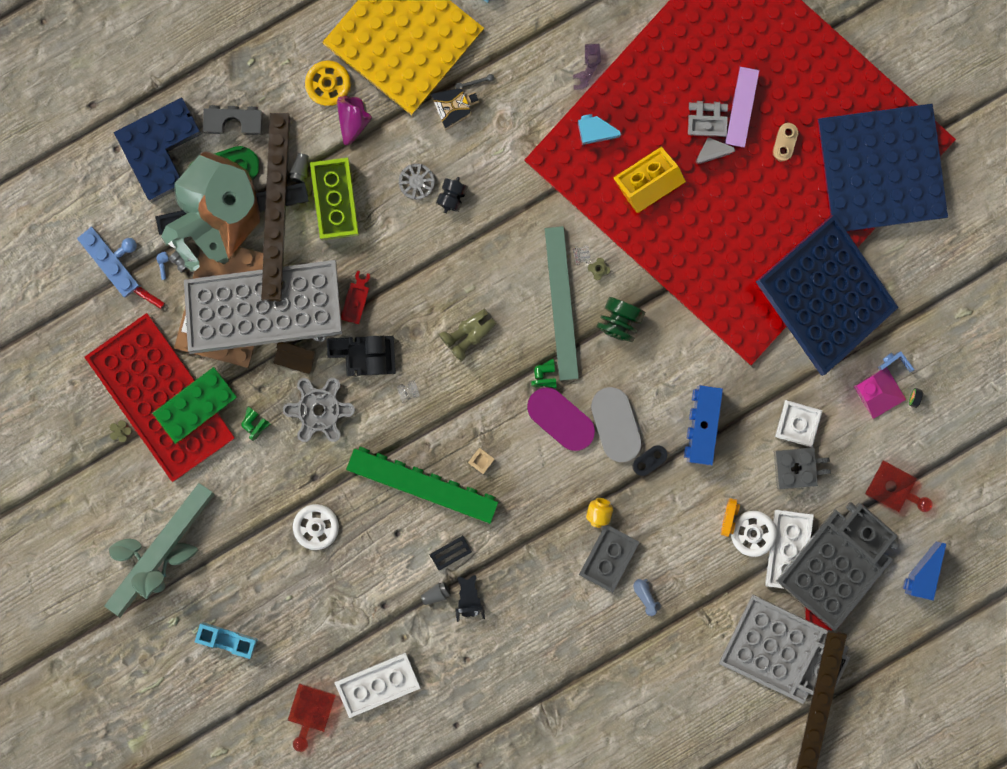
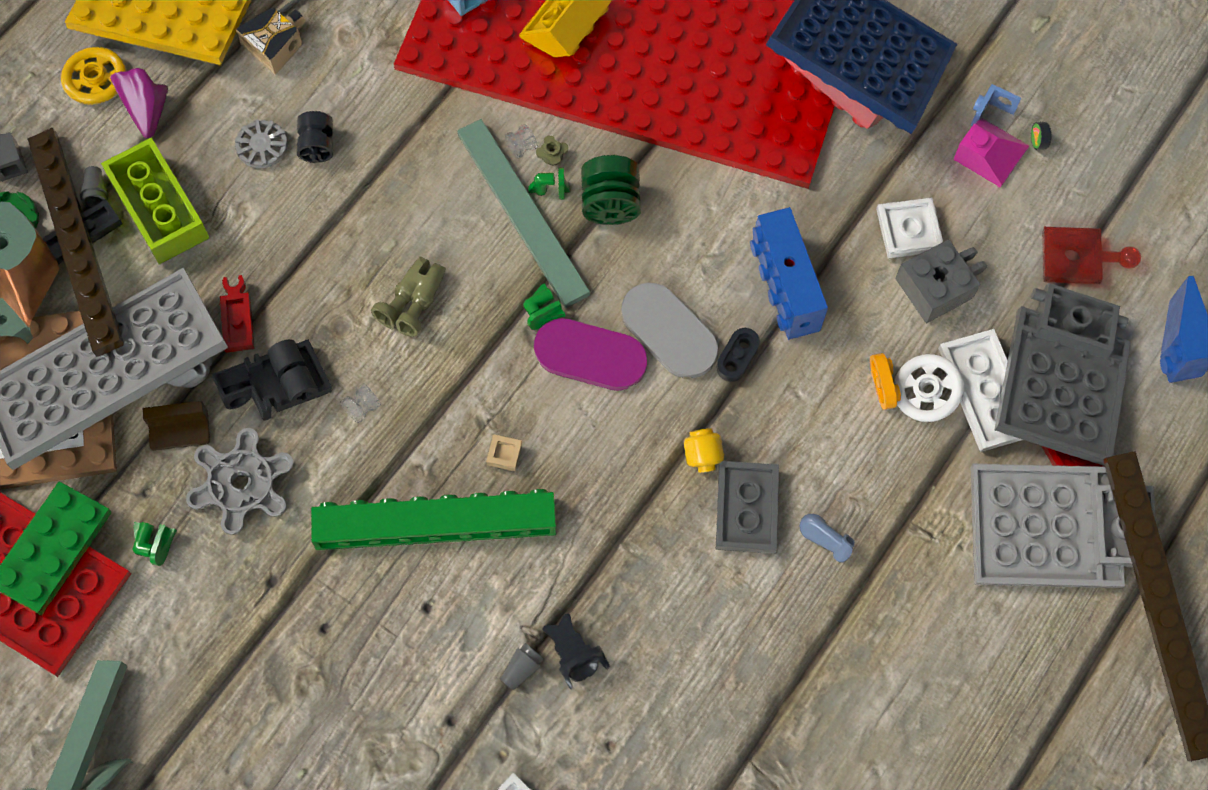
camera: 25 degrees left, 20 degrees down
white plate [293,504,339,550] -> none
black tile [429,535,472,571] -> none
none -> green piece [528,167,571,200]

